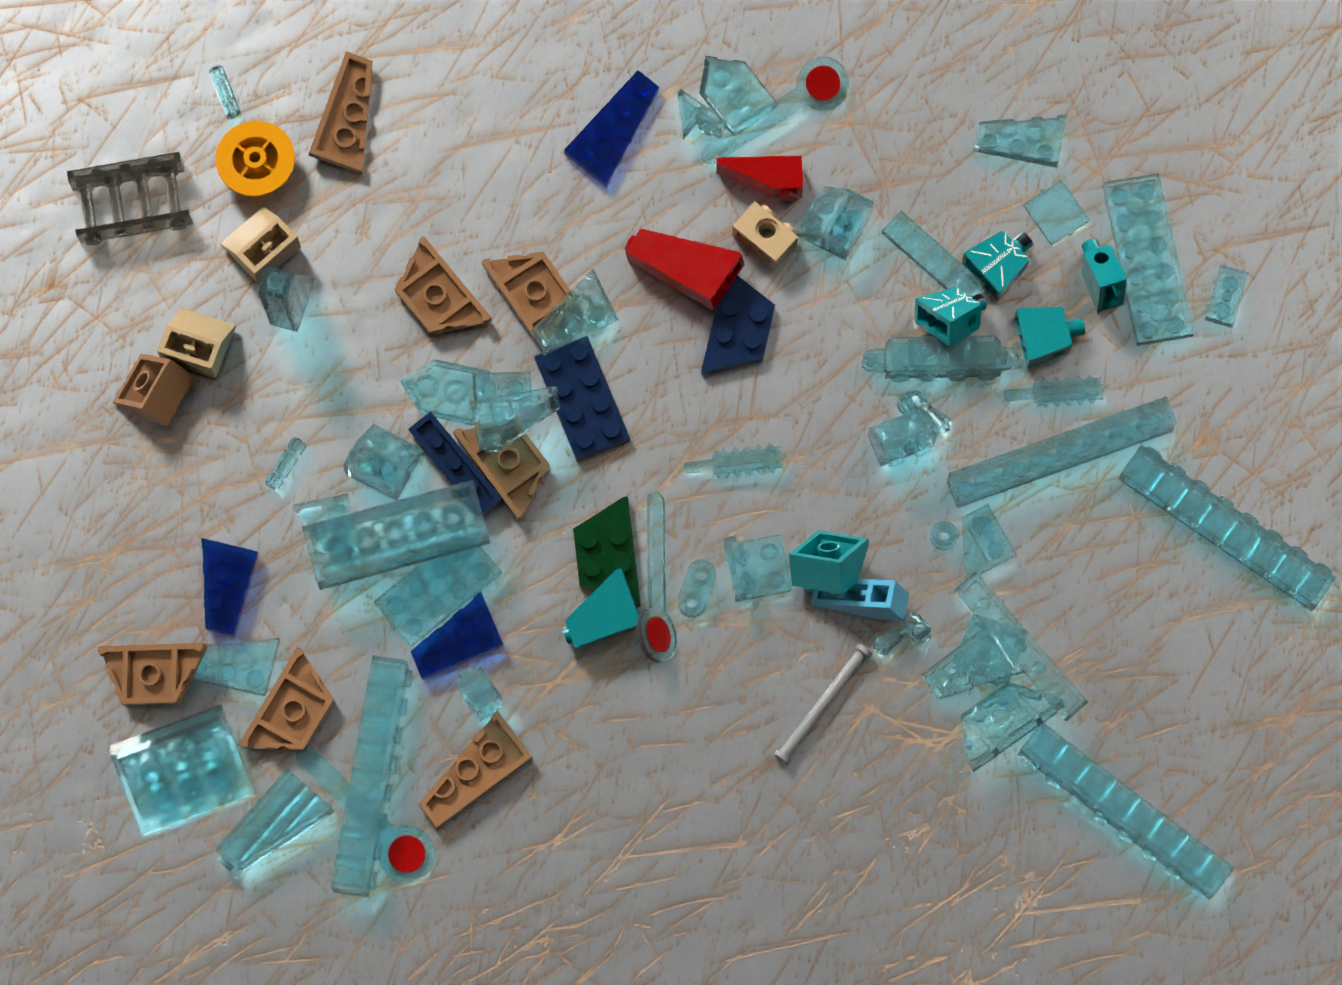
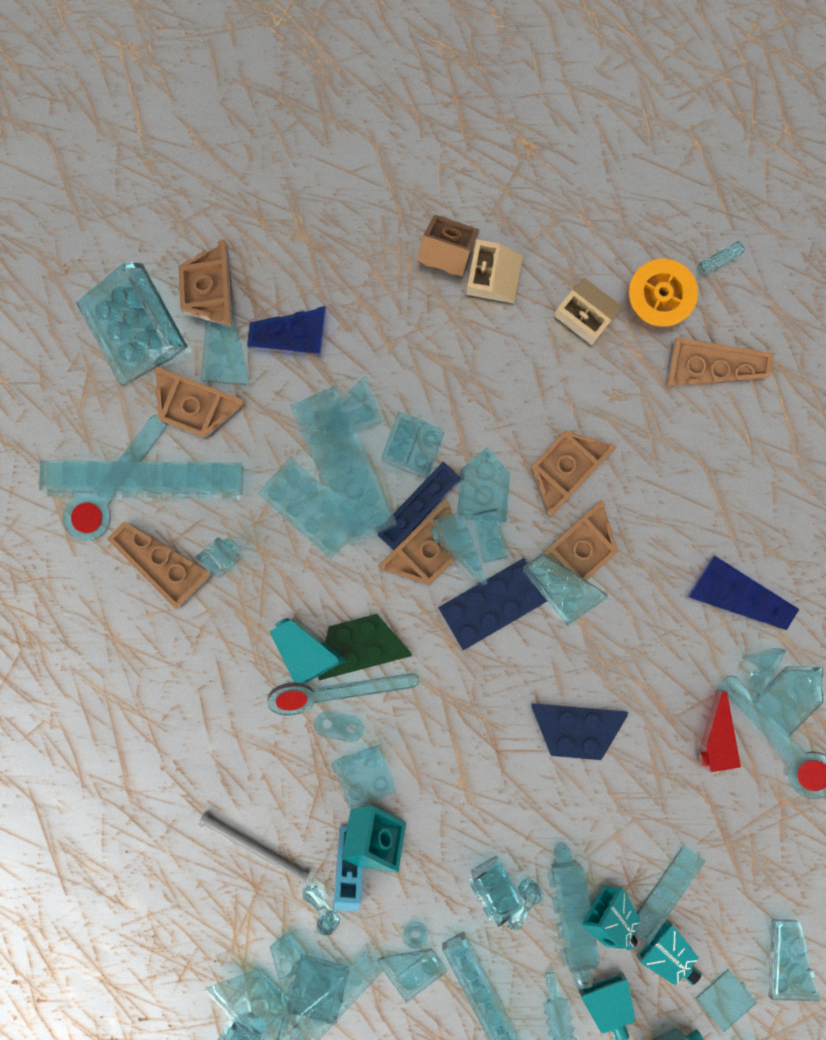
camera: 85 degrees right, 10 degrees up
clear smoke fence [67,152,193,246] -> none
clear light blue slope [215,769,334,873] -> none
clear light blue slope [258,266,315,332] -> none
clear light blue axle [265,437,306,491] -> none
clear blue wing [410,592,504,680] -> none
red slope [625,228,745,311] -> none
clear light blue piece [684,443,787,479] -> none
tan brick [732,201,798,270] -> none
clear light blue slope [796,186,874,261] -> none

